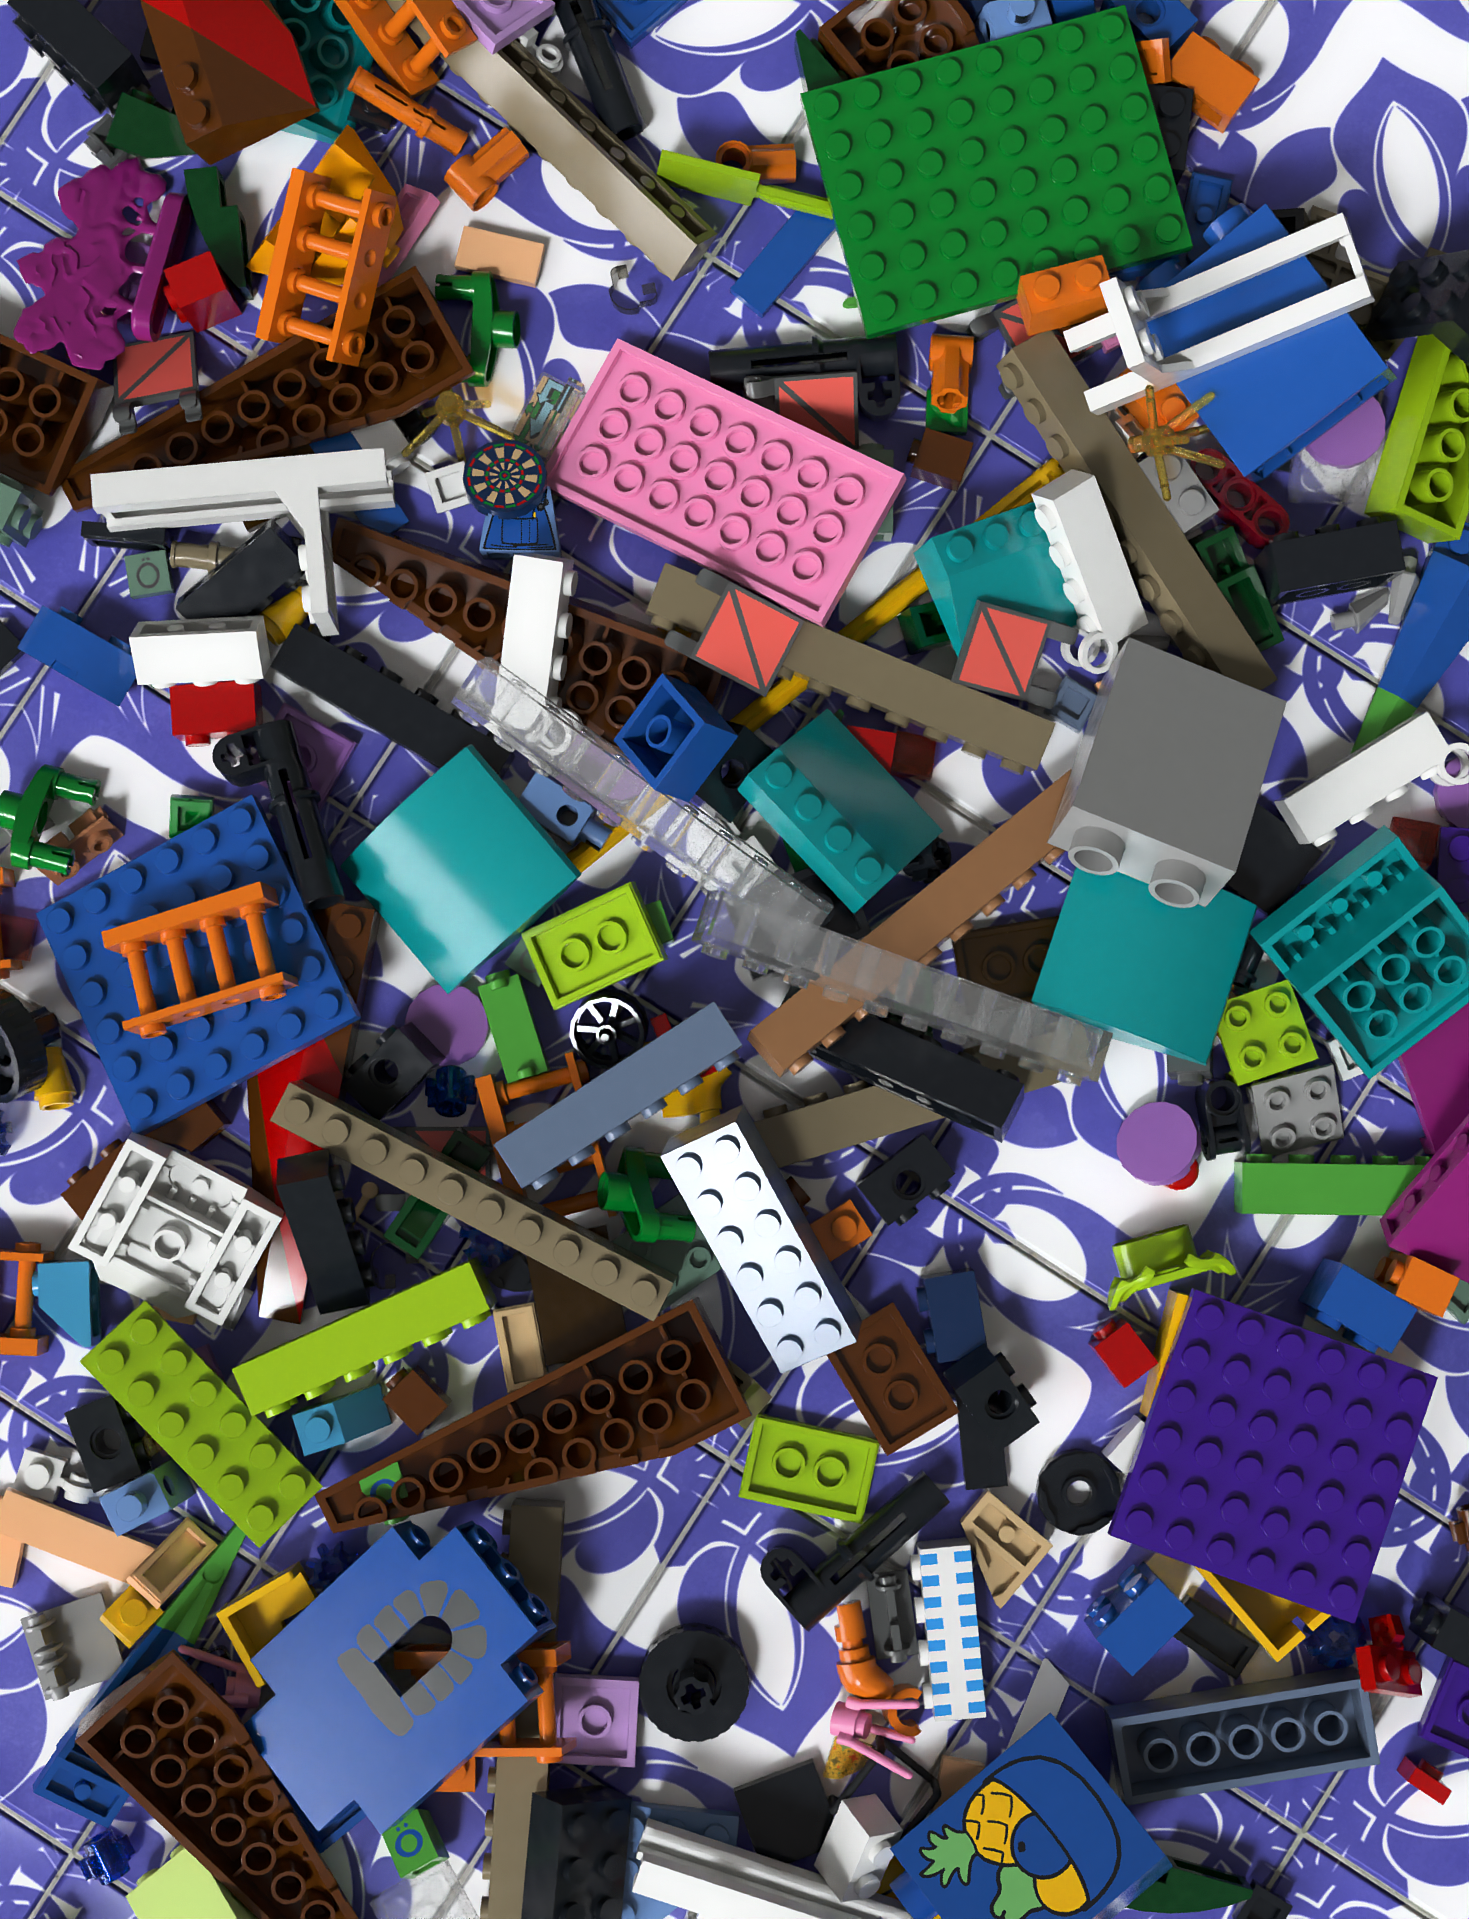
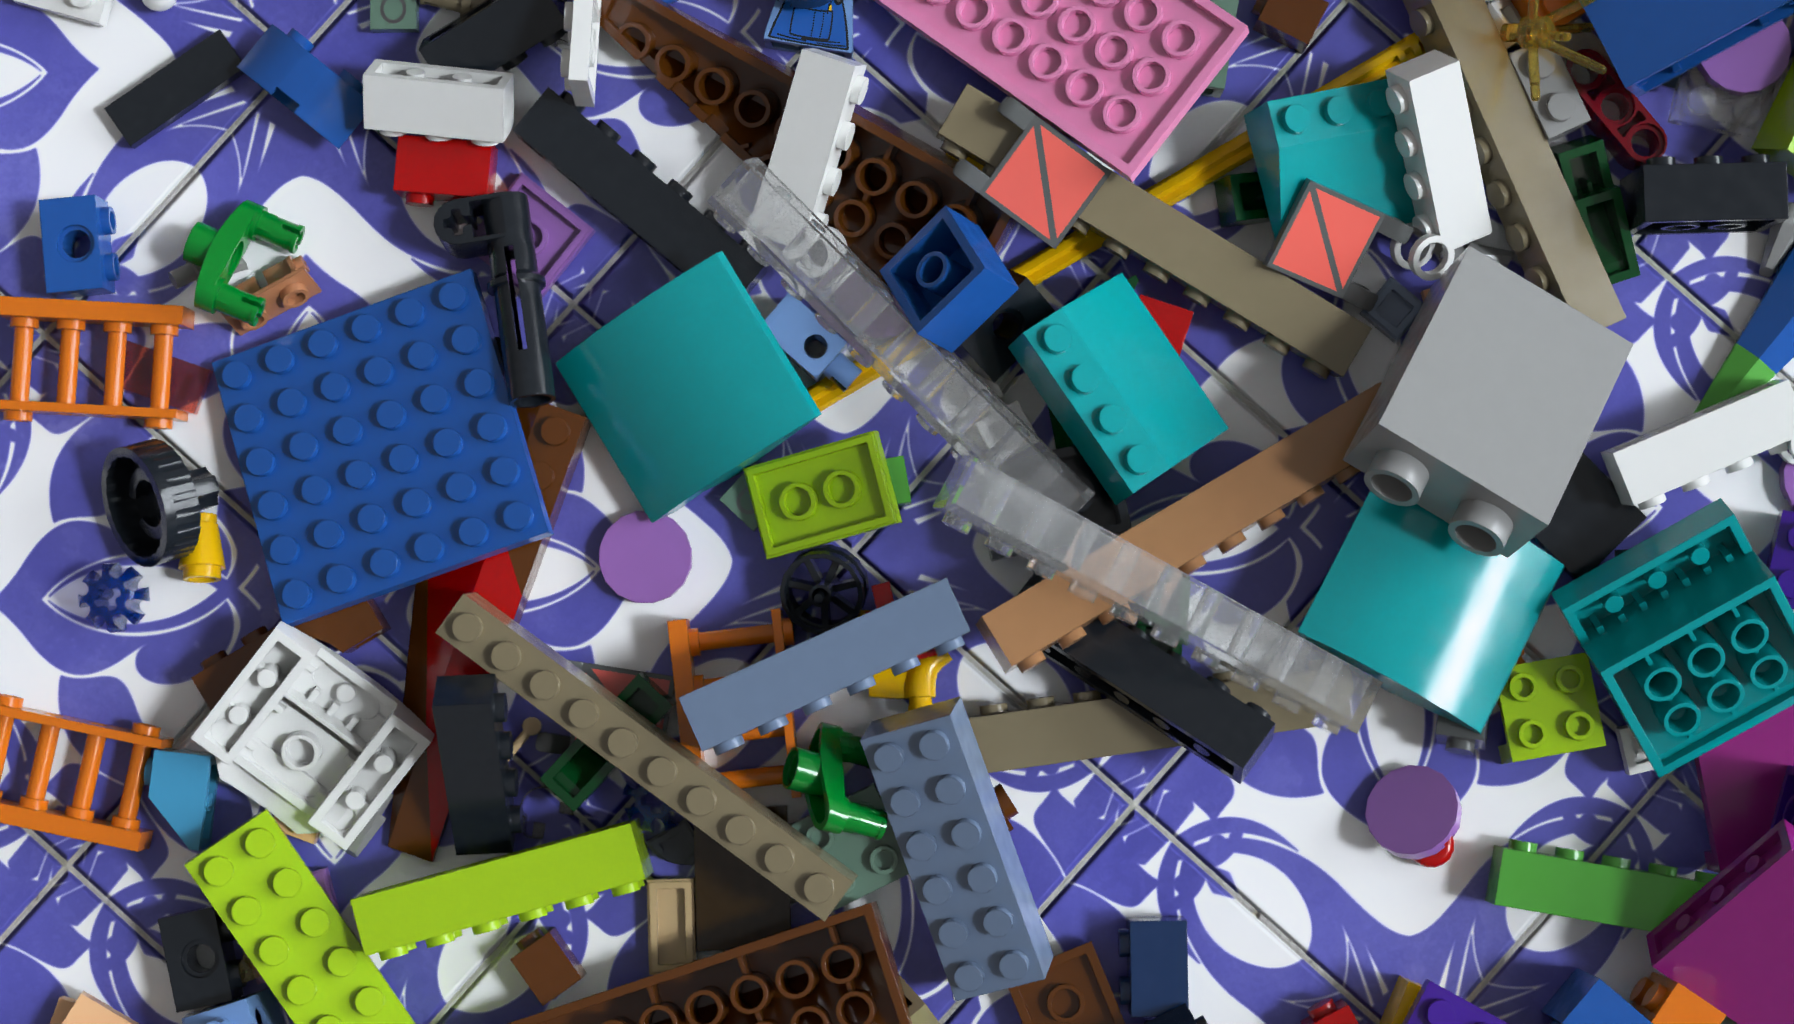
camera: 15 degrees right, 0 degrees up
white plate [13,1447,96,1504] -> none
orange fence [101,881,299,1039] -> none
green tile [169,794,215,838] -> none
yellow cone [259,586,309,647] -> none
dark azure slope [292,1383,393,1456] -> none
black brick [342,1022,446,1120] -> none
clear blue gear [425,1065,477,1118] -> none
bright green brick [478,969,551,1083] -> none
orange plate [810,1198,873,1262] -> none
black brick [856,1133,955,1226] -> none
clear red slope [890,730,936,781] -> none
black gear [902,836,952,884] -> none
dark brown tile [950,916,1059,1016] -> none
lime piece [1107,1224,1237,1311] -> none
black piece [1195,1078,1251,1161] -> none
black pin [1233,934,1264,989] -> none
light grey hinge [1246,1063,1344,1156] -> none
light grey bar [1330,588,1389,634] -> none
clear red slope [1389,817,1440,867] -> none

